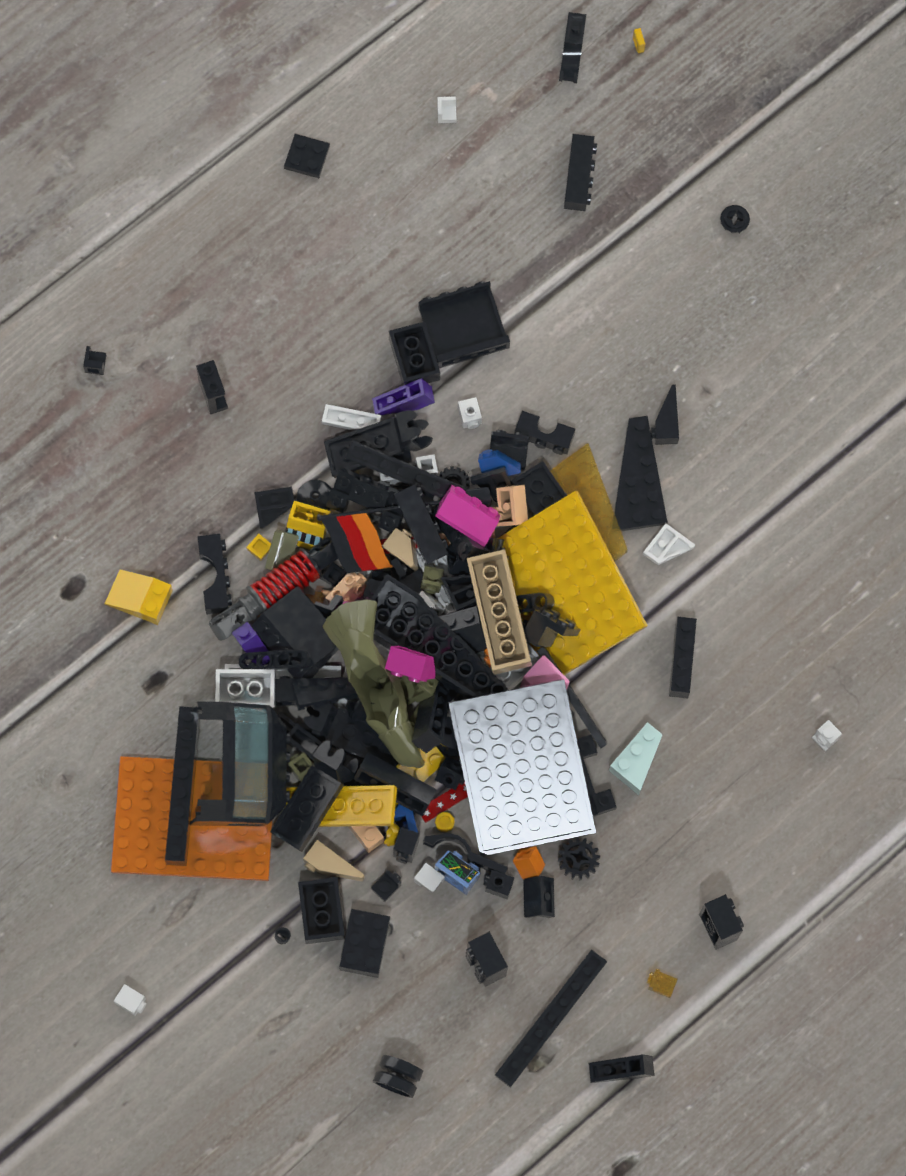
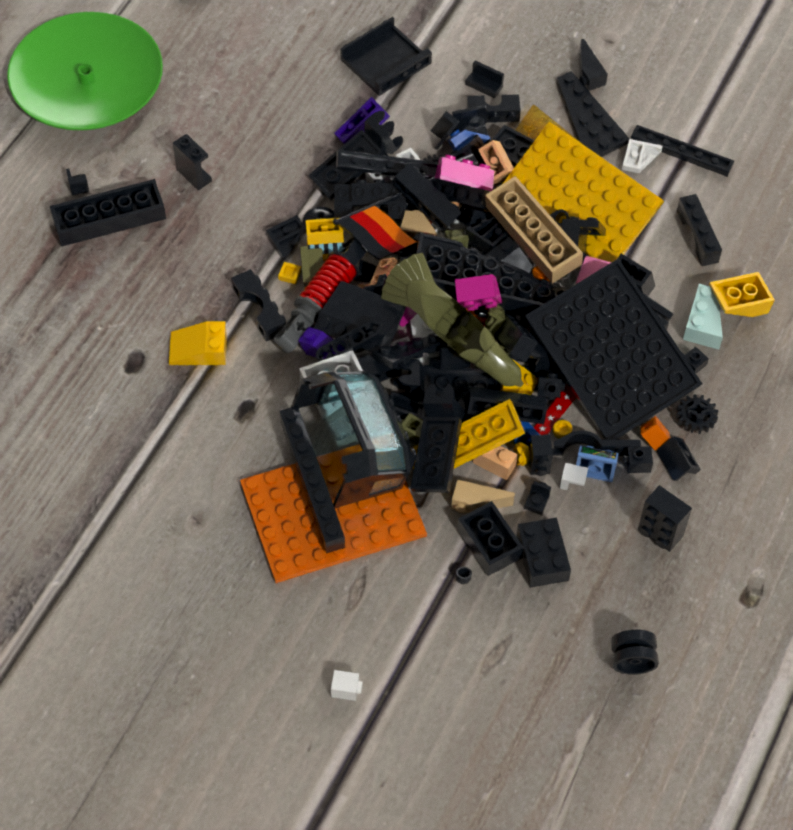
camera: 20 degrees left, 15 degrees down
white plate [322,404,381,431] -> none
black brick [389,321,440,386] -> none
white brick [458,397,482,429] -> none
black plate [495,950,607,1088] -> none
none -> bright green dish [7,12,163,130]
none -> black brick [50,179,166,247]
none -> black panel [430,111,460,150]
none -> black panel [465,60,504,99]
none -> black brick [617,253,655,296]
none -> black tile [630,125,735,177]
none -> yellow slope [709,272,775,317]

